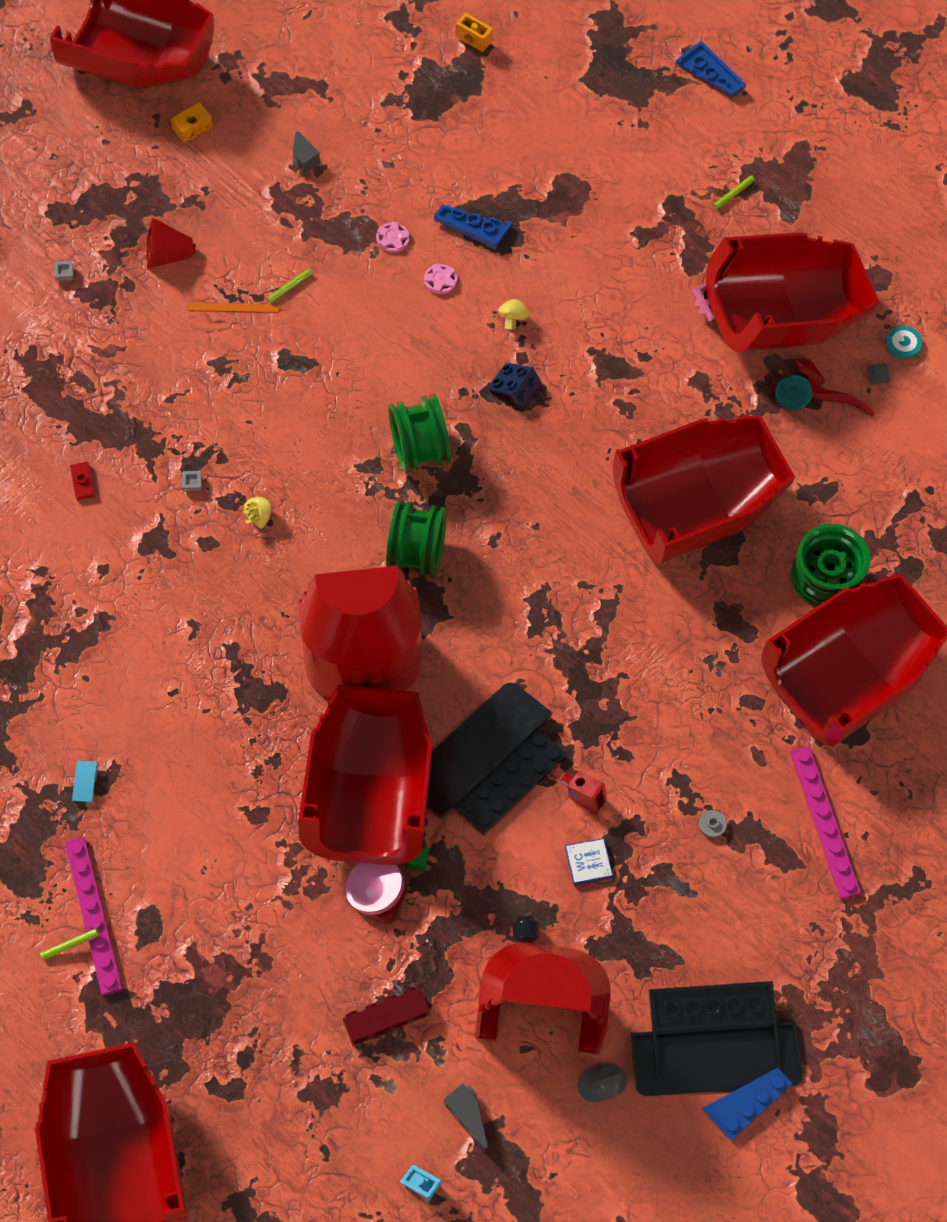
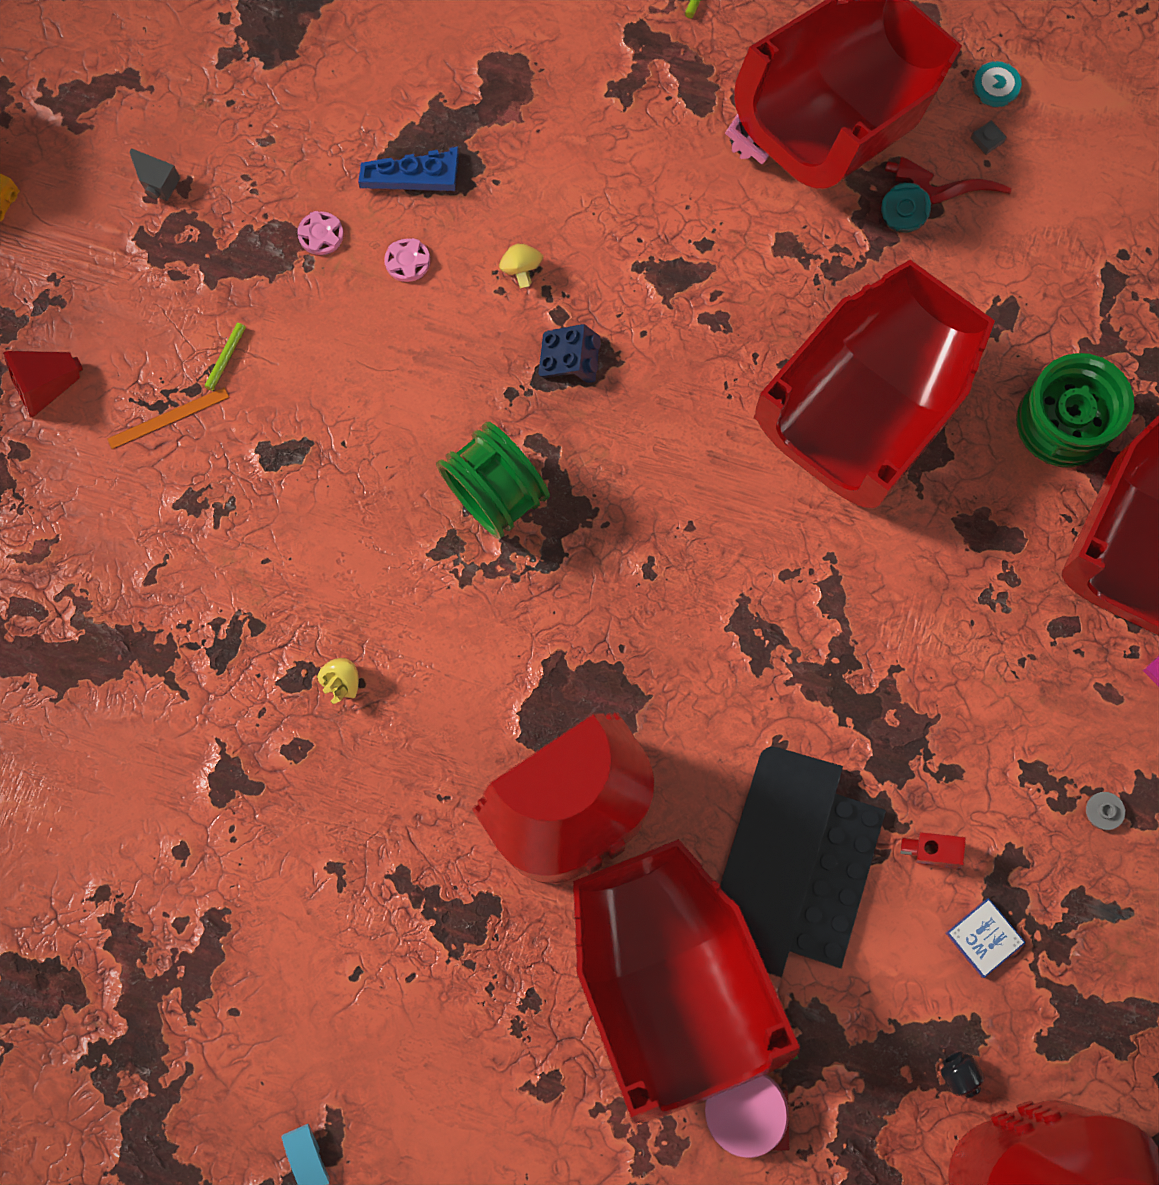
camera: 20 degrees left, 10 degrees up
red plate [70,462,95,500] -> none
light grey plate [182,471,202,491] -> none
green wheel [386,500,447,579] -> none

